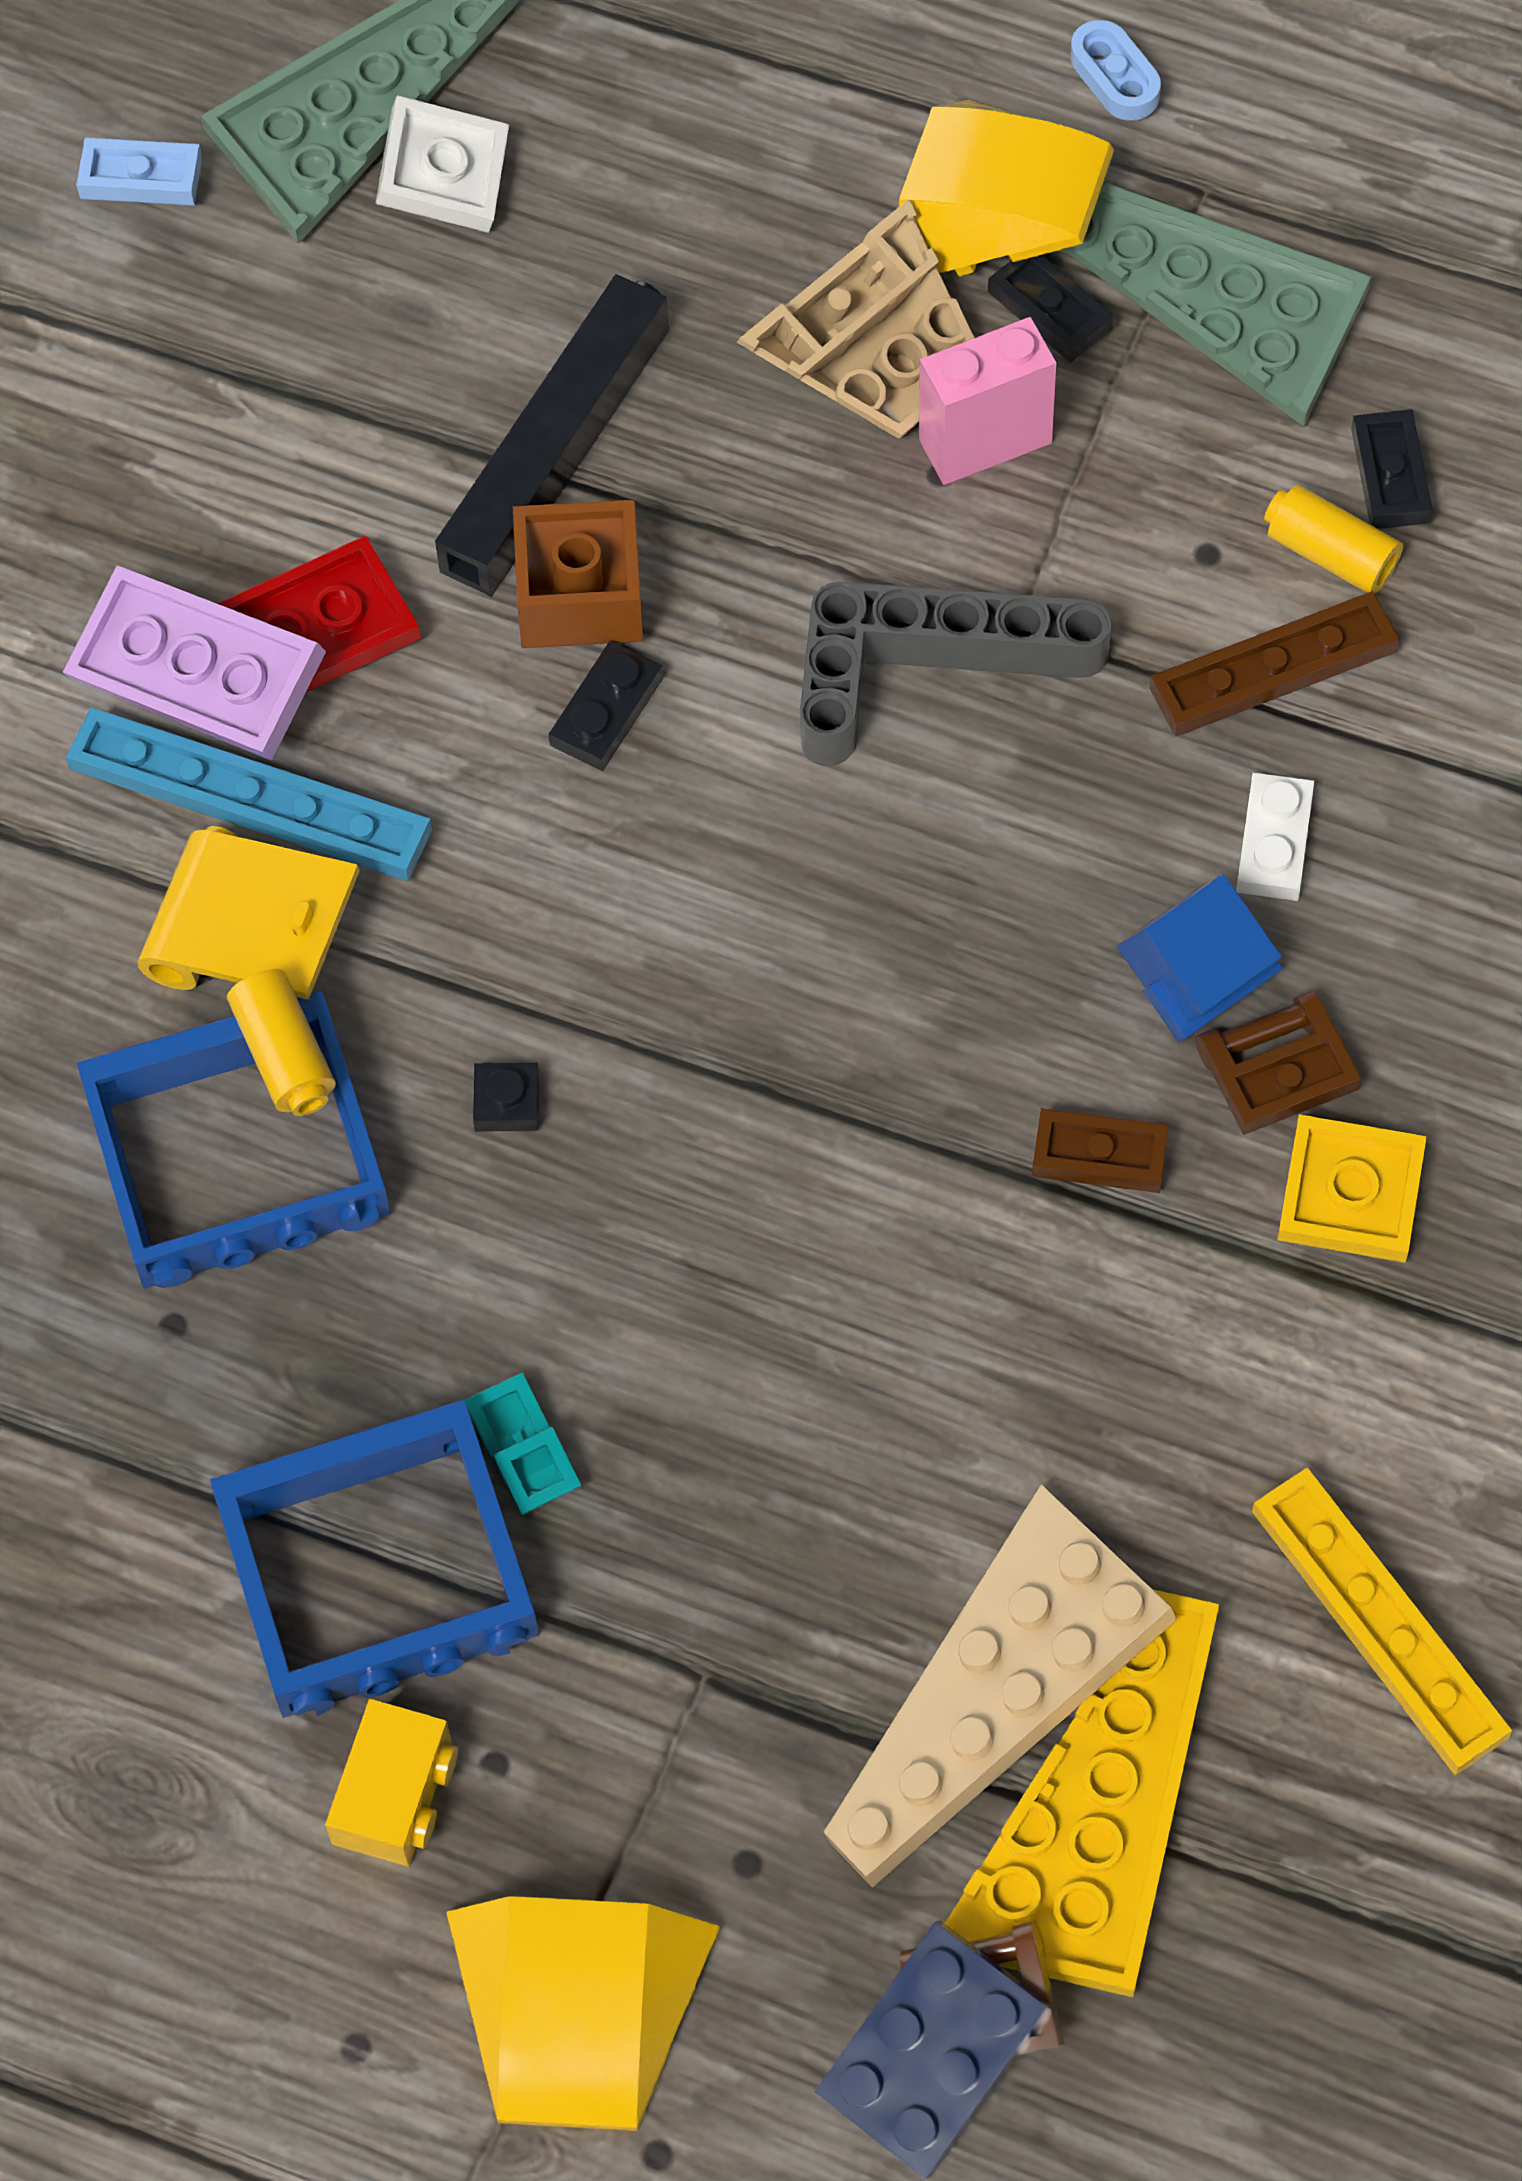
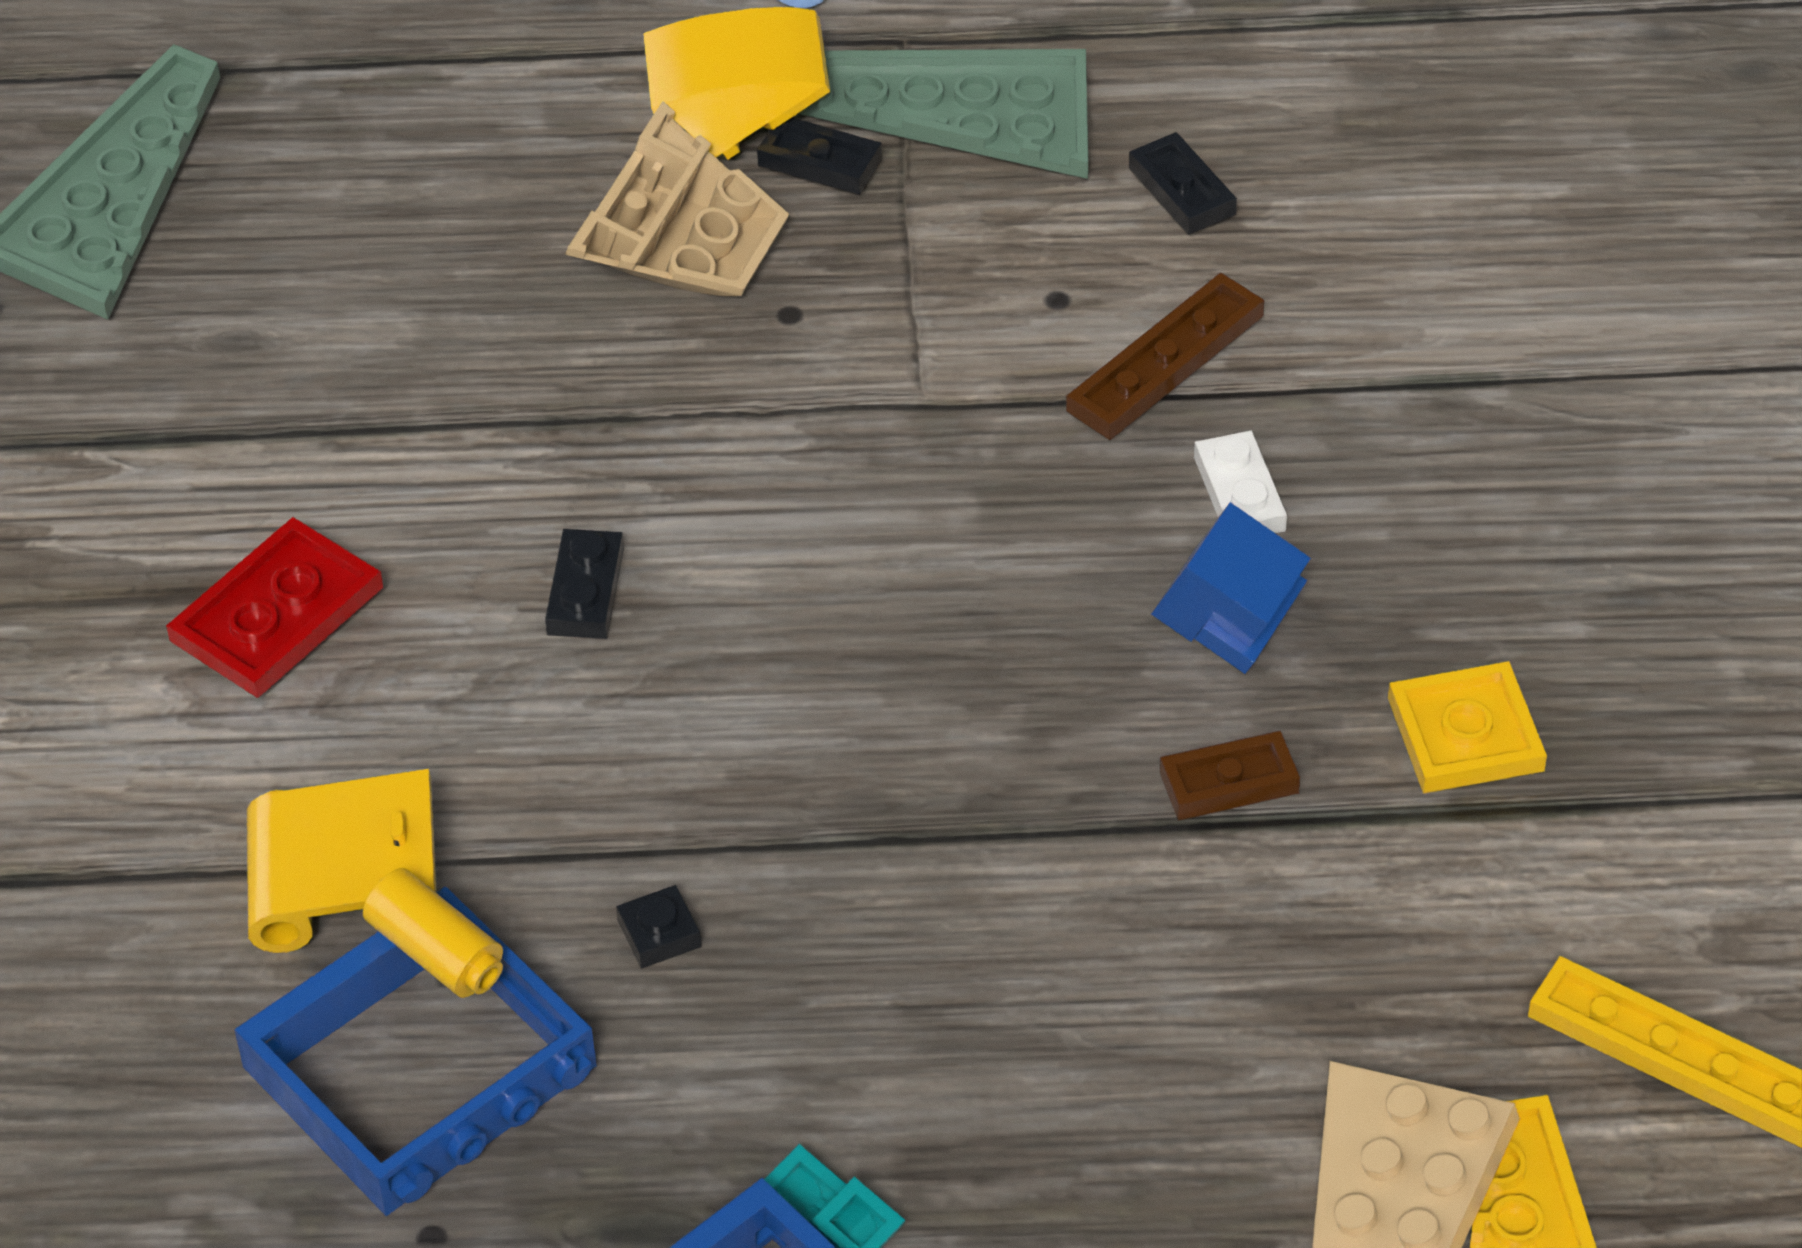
camera: 25 degrees left, 15 degrees down
lavender plate [63,565,326,760] -> none
dark azure plate [65,707,432,882] -> none
white plate [376,95,509,232] -> none
black brick [435,274,669,597] -> none
dark orange slope [513,500,643,649] -> none
dark grey beam [800,582,1112,766] -> none
bright pink brick [919,317,1056,485] -> none
reddish brown plate [1195,990,1361,1135] -> none
yellow brick [1264,484,1403,595] -> none

